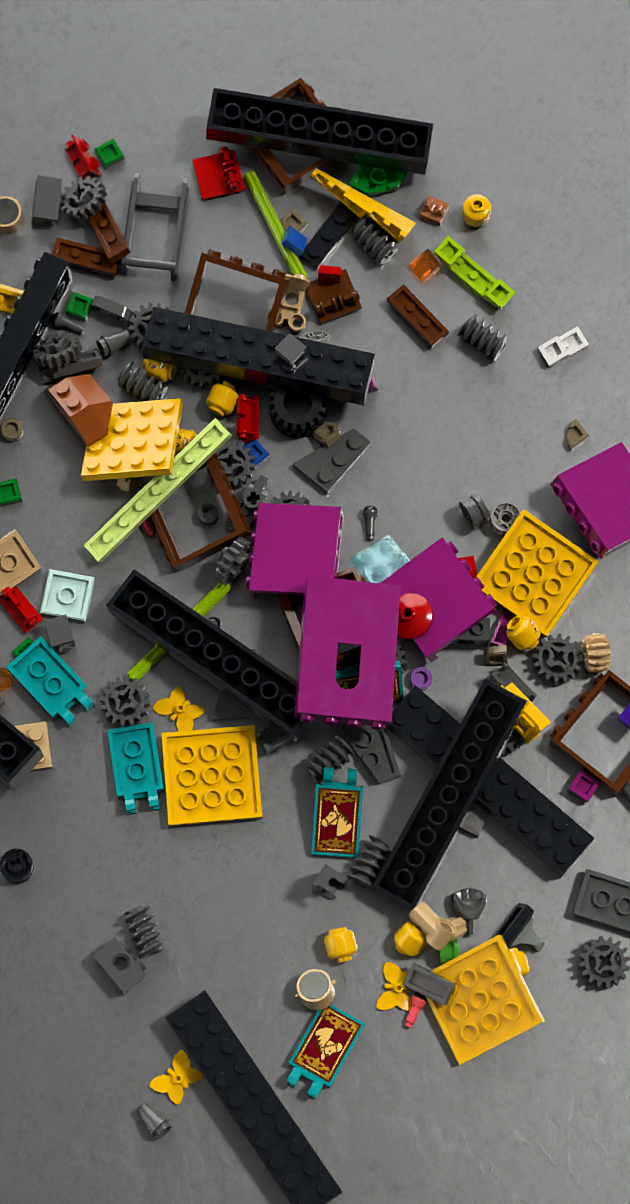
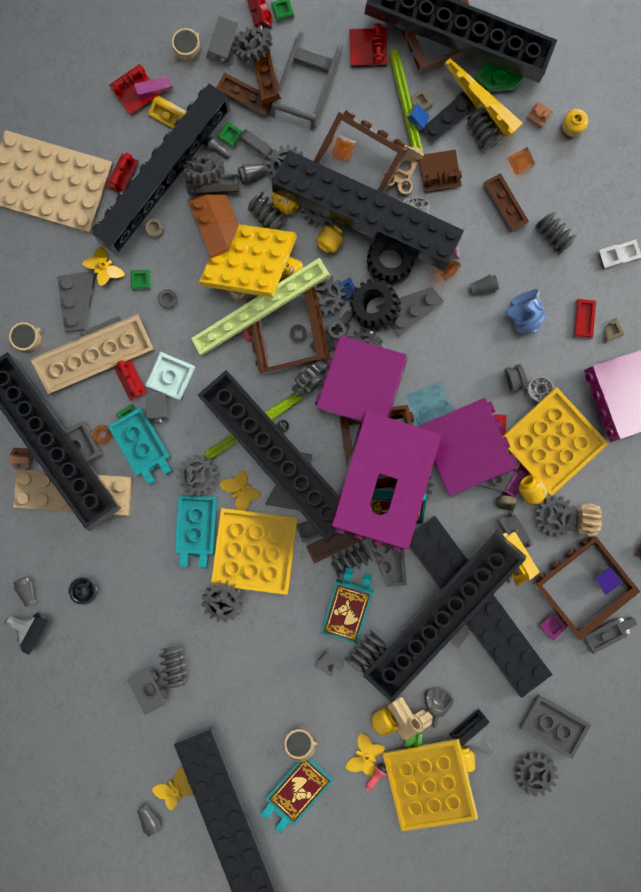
camera: 15 degrees right, 10 degrees up
red hinge [236,394,259,443] -> none
dark grey tile [274,333,307,366] -> none
dark tan tile [312,423,341,448] -> none
red tile [318,265,341,283] -> none
yellow head [324,926,358,963] -> none
dark grey piece [363,505,378,540] -> none
red dish [397,593,433,639] -> none
flat silver tile [403,963,457,1006] -> none
medium lavender tile [409,667,432,691] -> none
lime slope [433,236,516,309] -> none
none -> dark grey tile [158,289,177,309]
none -> dark grey gear [201,580,244,623]
none -> reddish brown plate [306,532,366,564]
none -> clear orange slope [332,135,357,161]
none -> black tyre [350,278,401,331]
none -> clear orange slope [437,260,461,281]
none -> dark grey cone [470,274,499,294]
none -> medium blue helmet [505,289,547,333]
none -> red tile [573,299,596,339]

